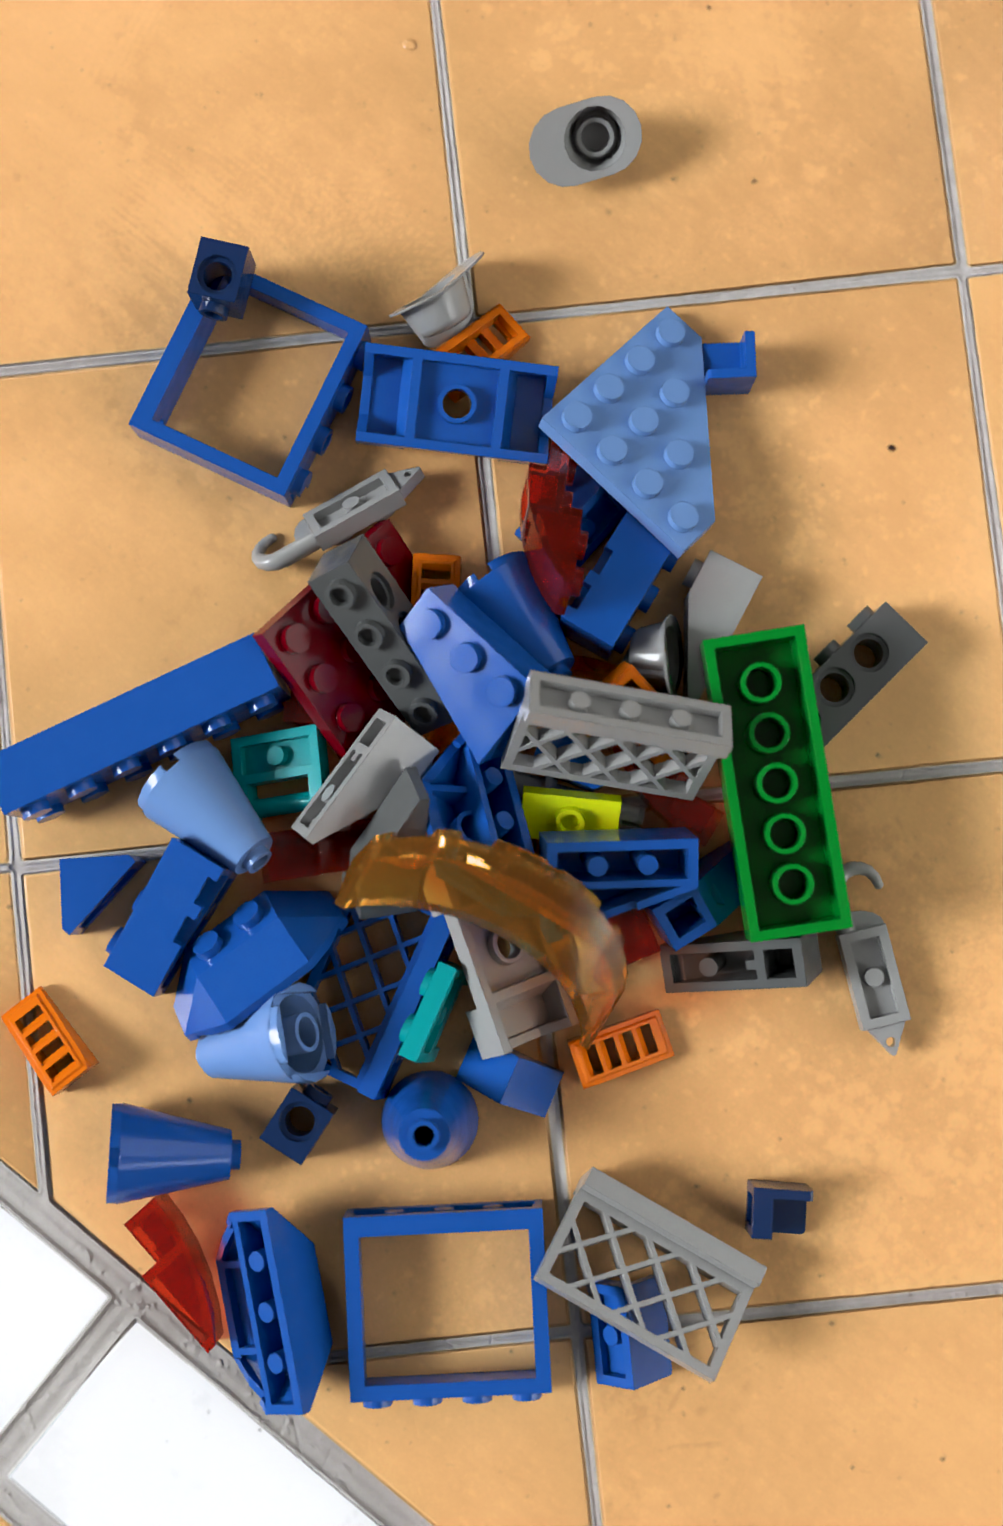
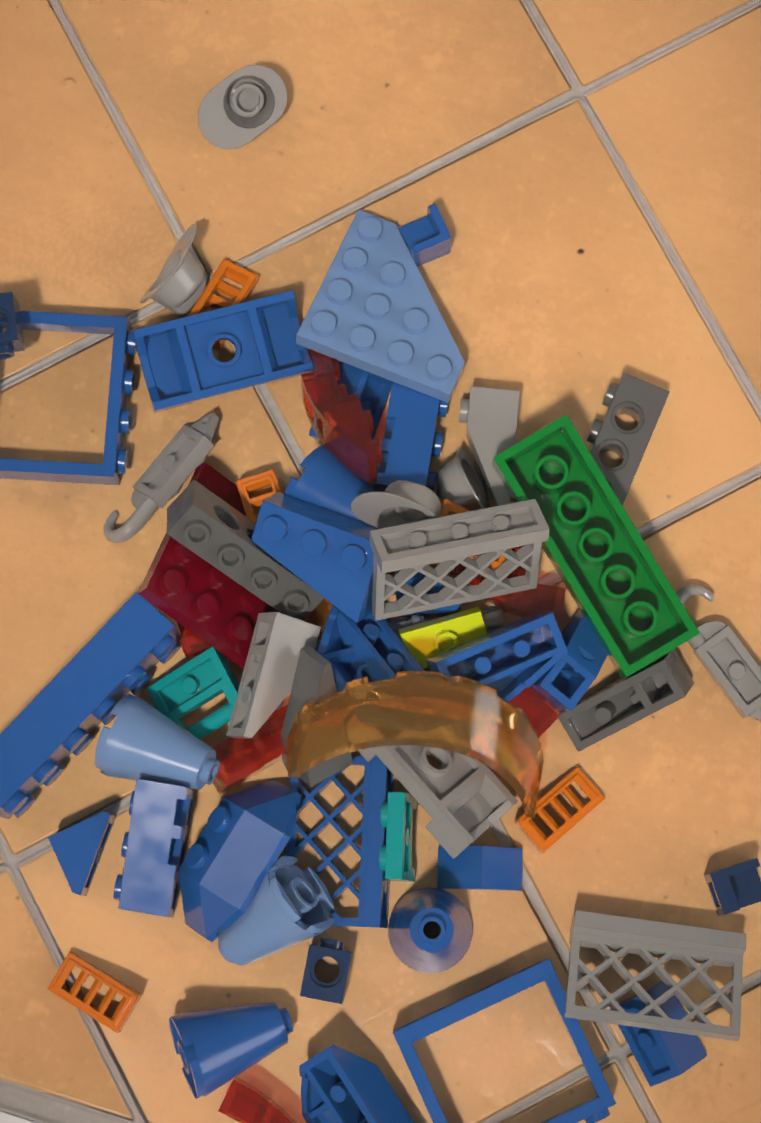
camera: 25 degrees left, 5 degrees down
none -> light grey piece [351,480,441,529]

